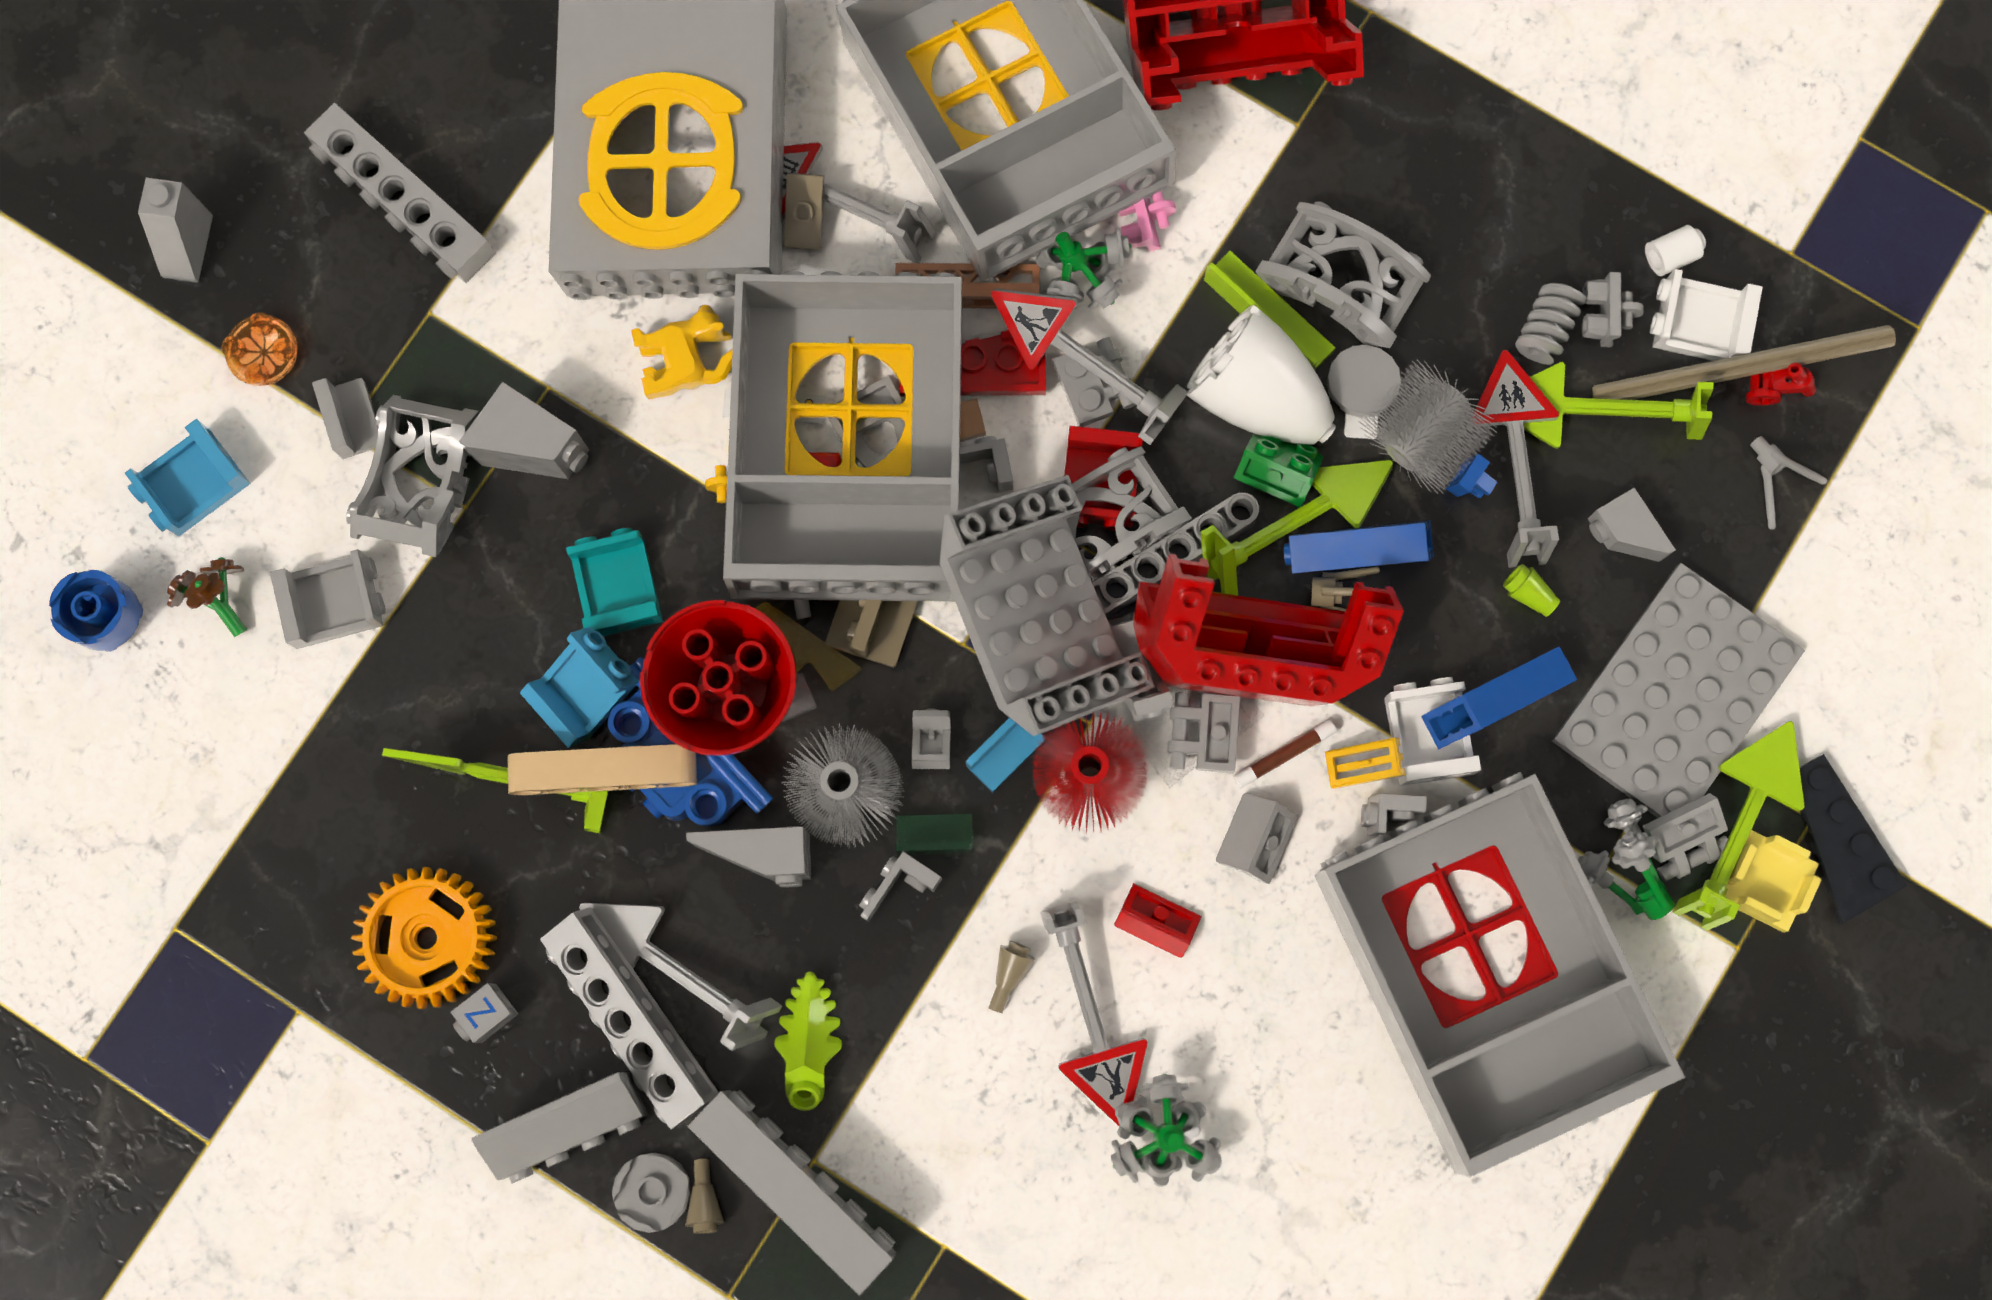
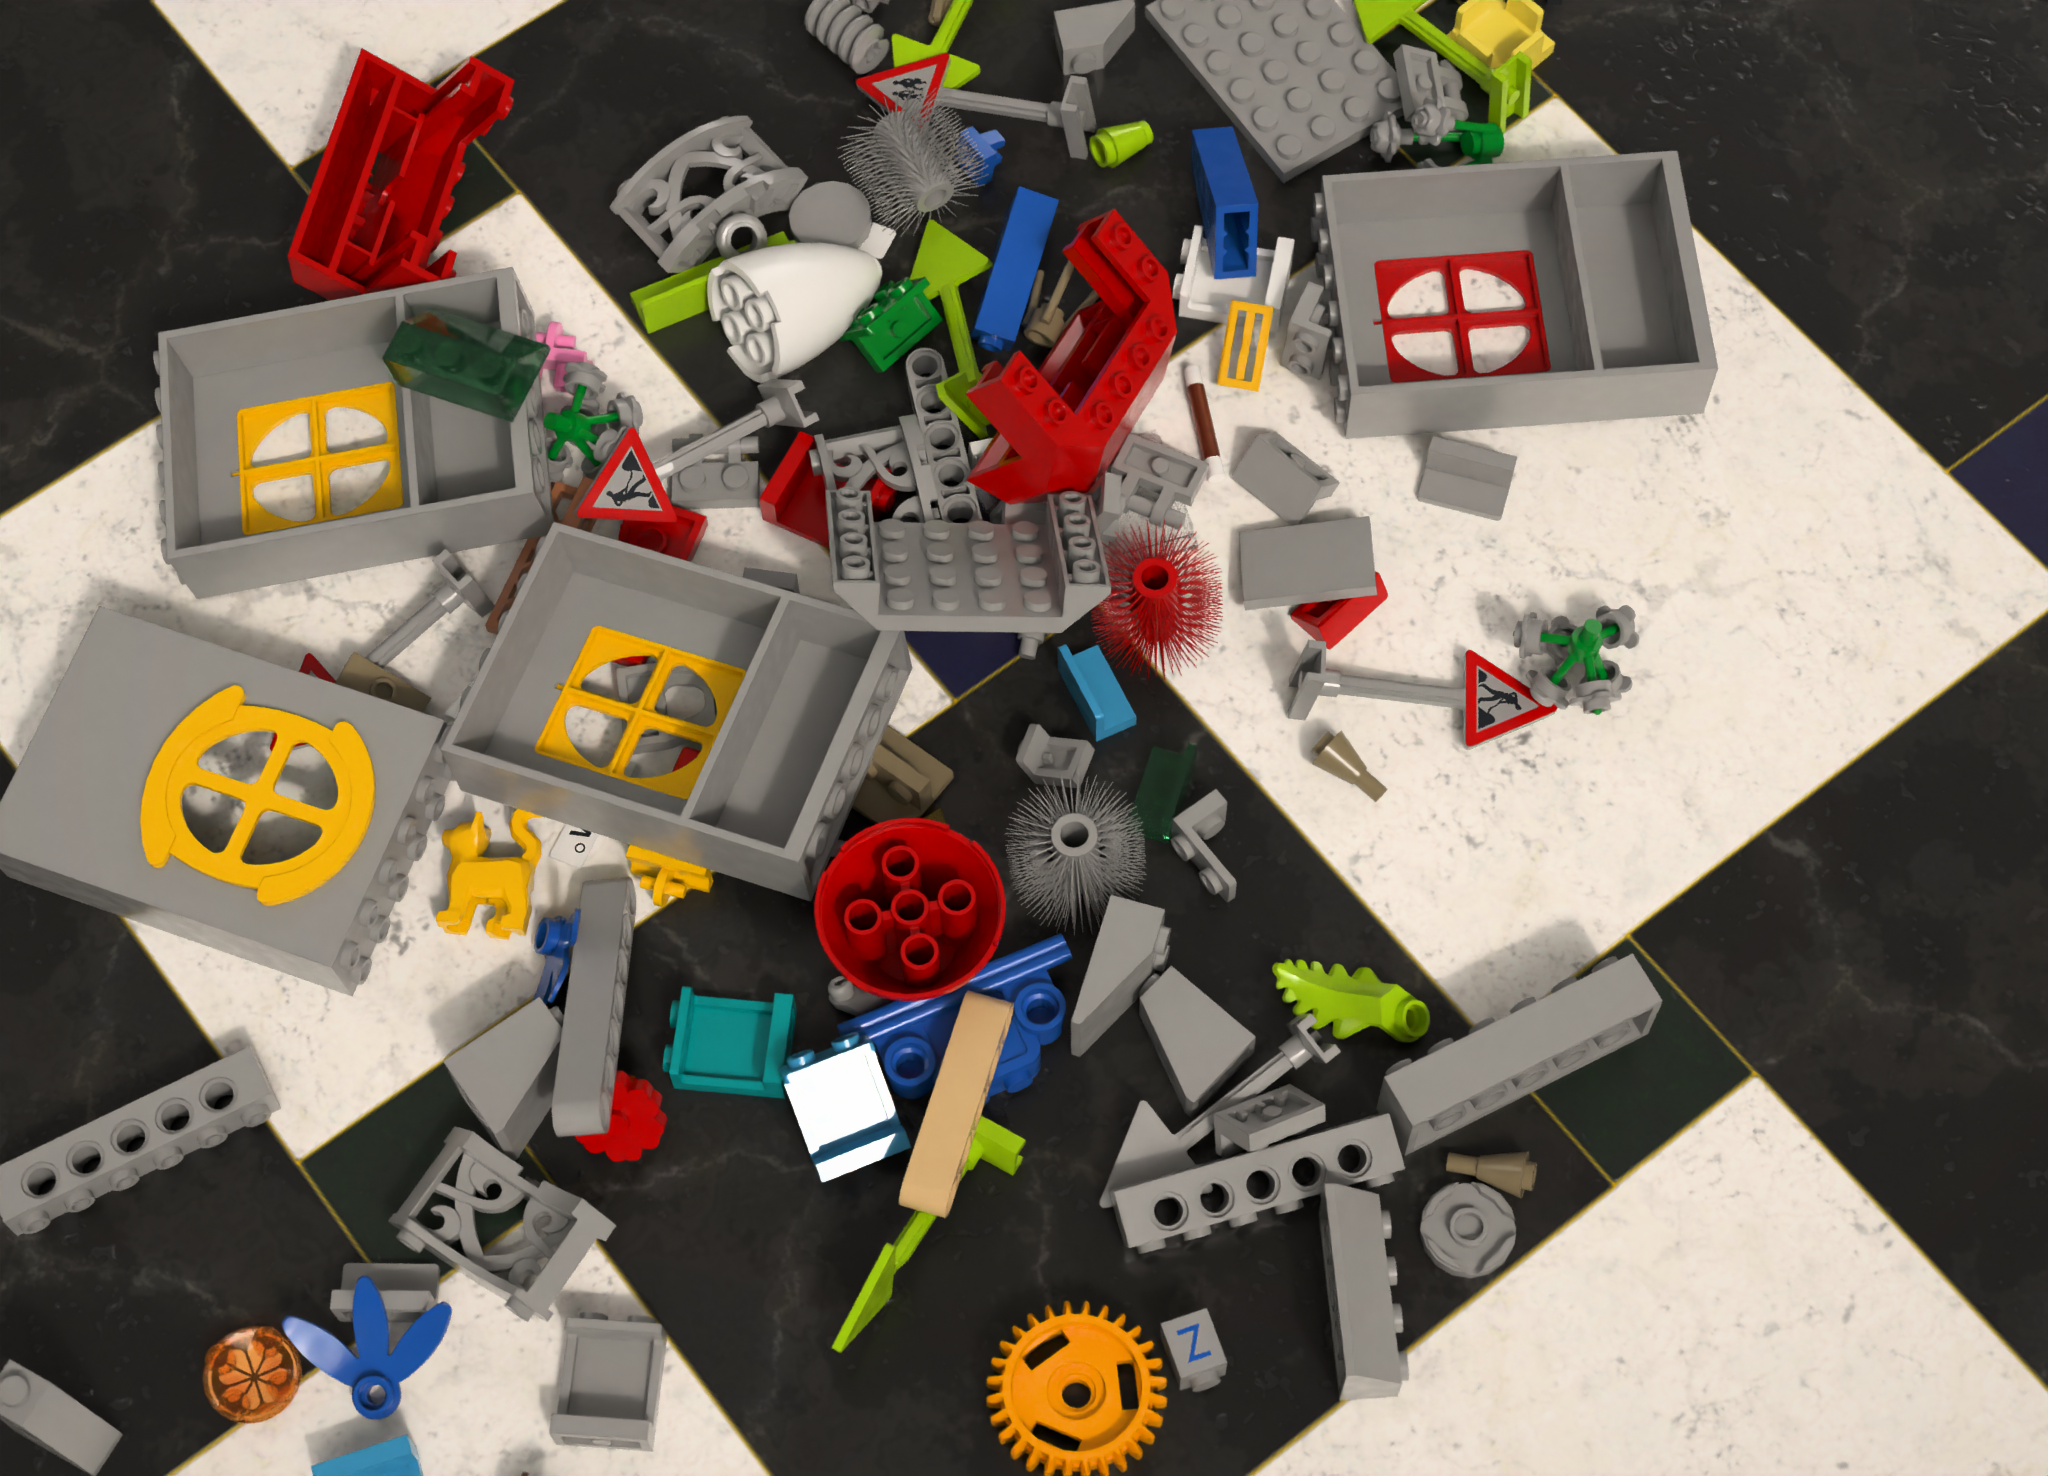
camera: 70 degrees left, 15 degrees down
none -> blue plant [282,1276,452,1420]
none -> clear green slope [382,309,551,422]
none -> blue plant [532,908,582,1005]
none -> light grey beam [552,877,636,1137]
none -> red plant [574,1070,668,1162]
none -> light grey piece [716,213,767,259]
none -> light grey slope [1139,966,1256,1118]
none -> light grey bracket [1214,1084,1326,1158]
none -> light grey tile [1239,516,1377,610]
none -> light grey panel [1417,436,1517,521]

